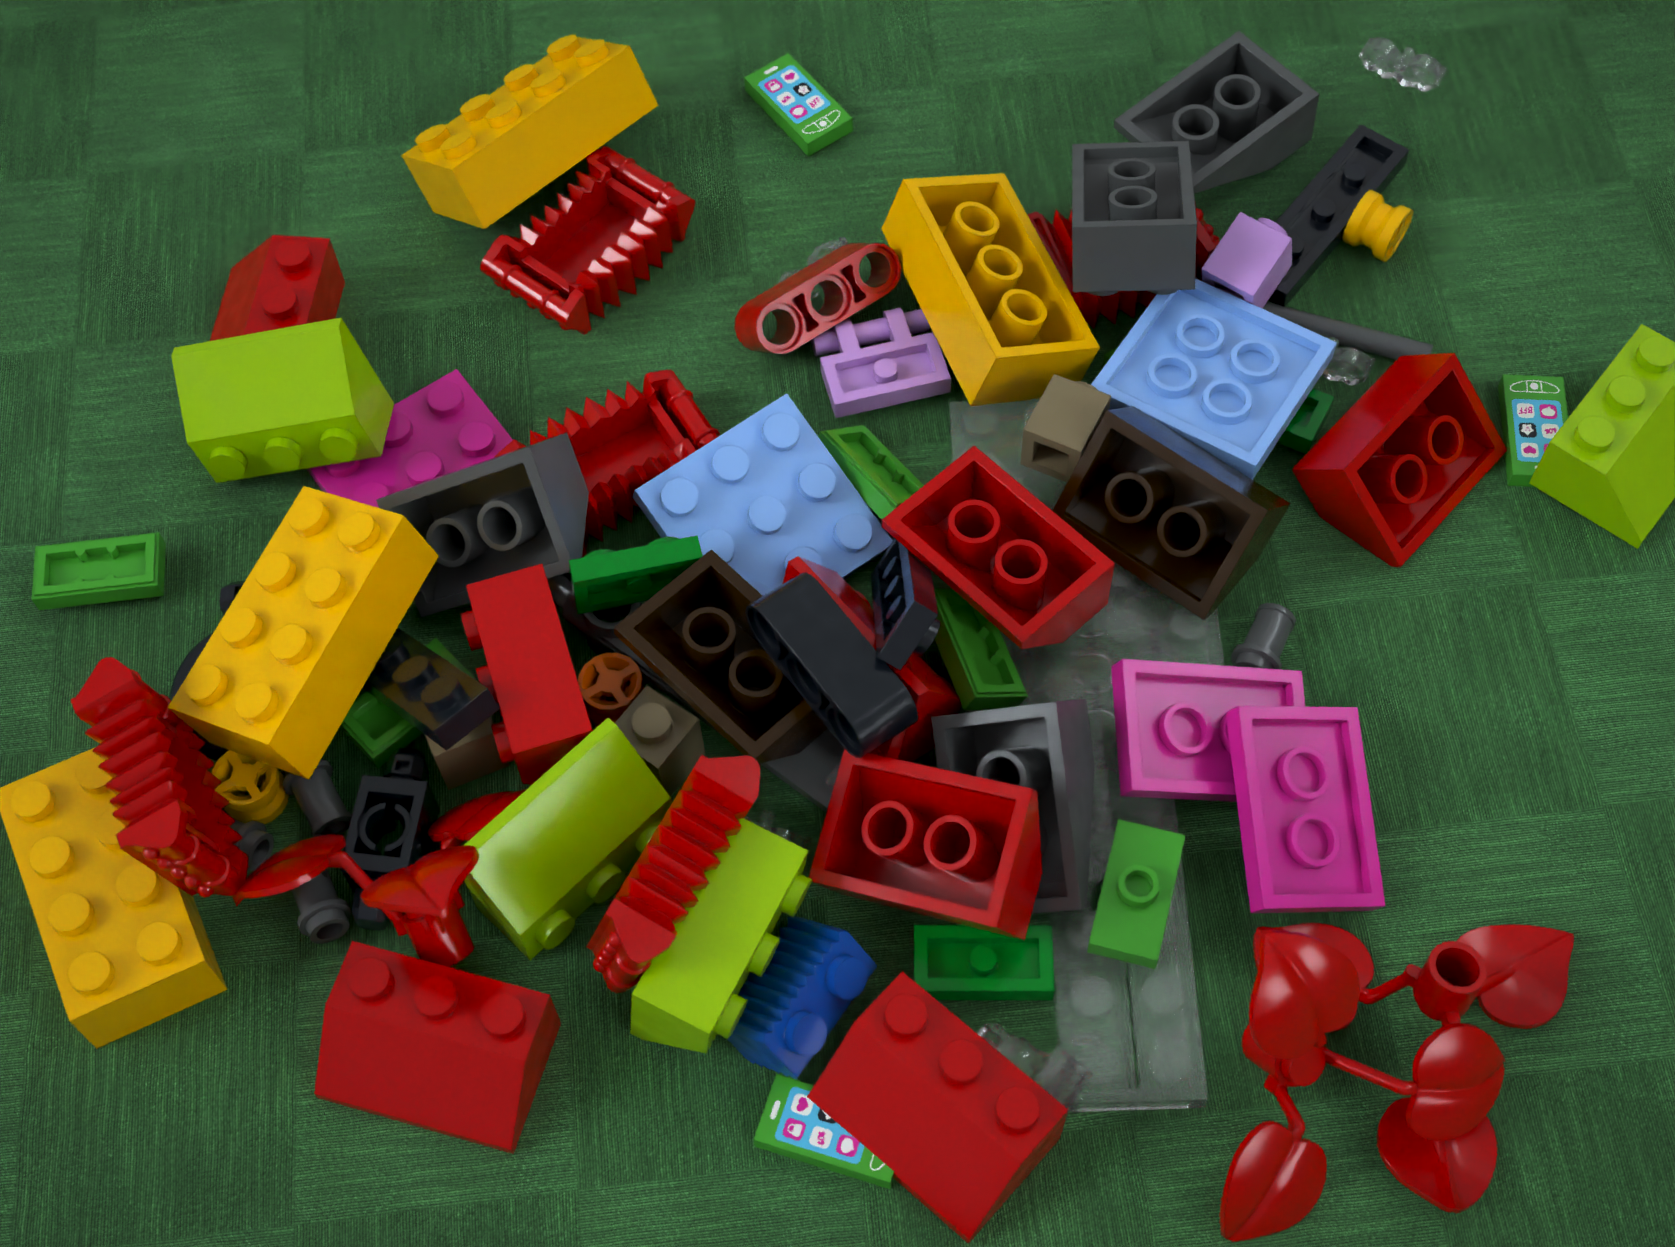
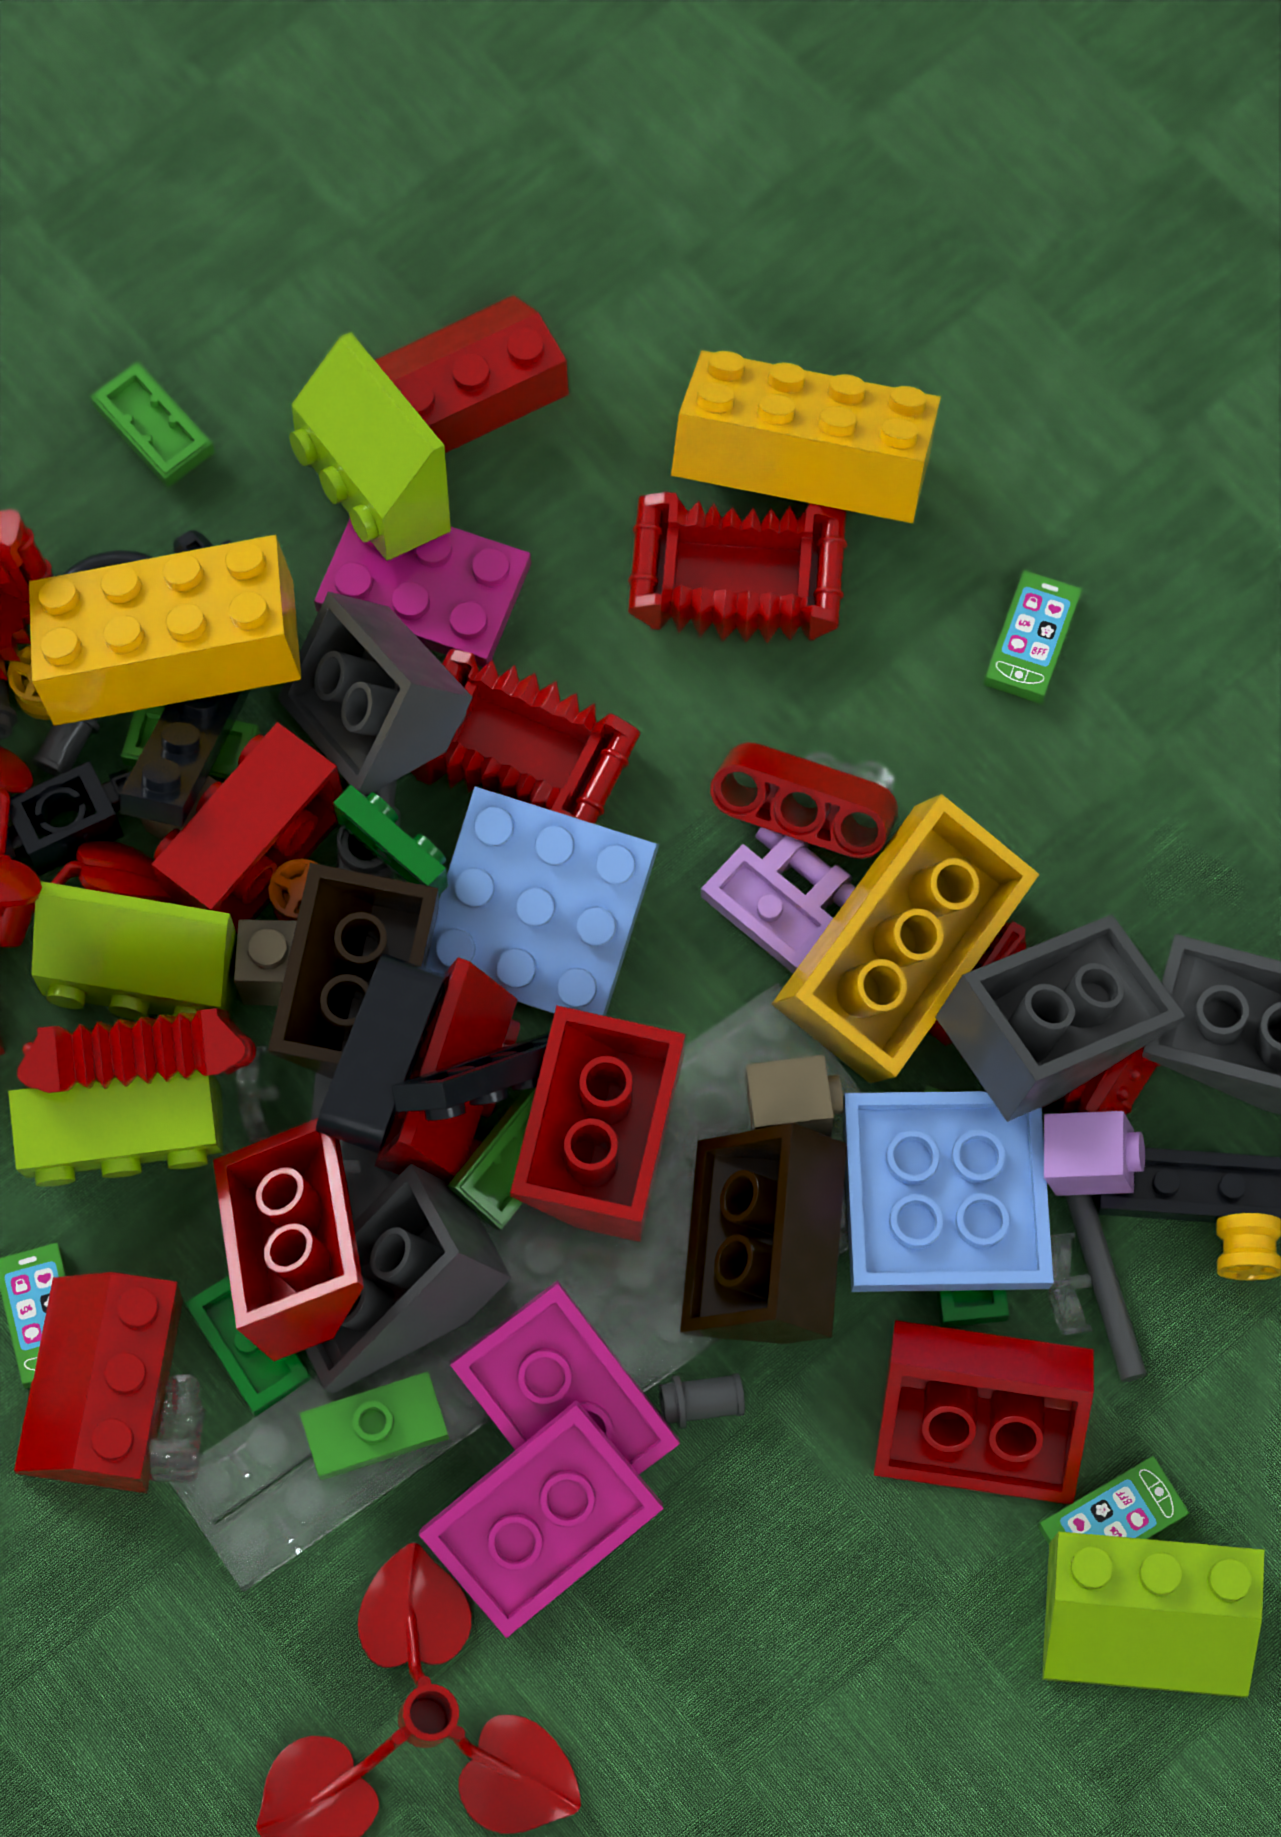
camera: 55 degrees right, 10 degrees up
blue brick [728,916,877,1080] -> none
bright green plate [818,425,924,520] -> none
red plant [1220,930,1505,1242] -> none

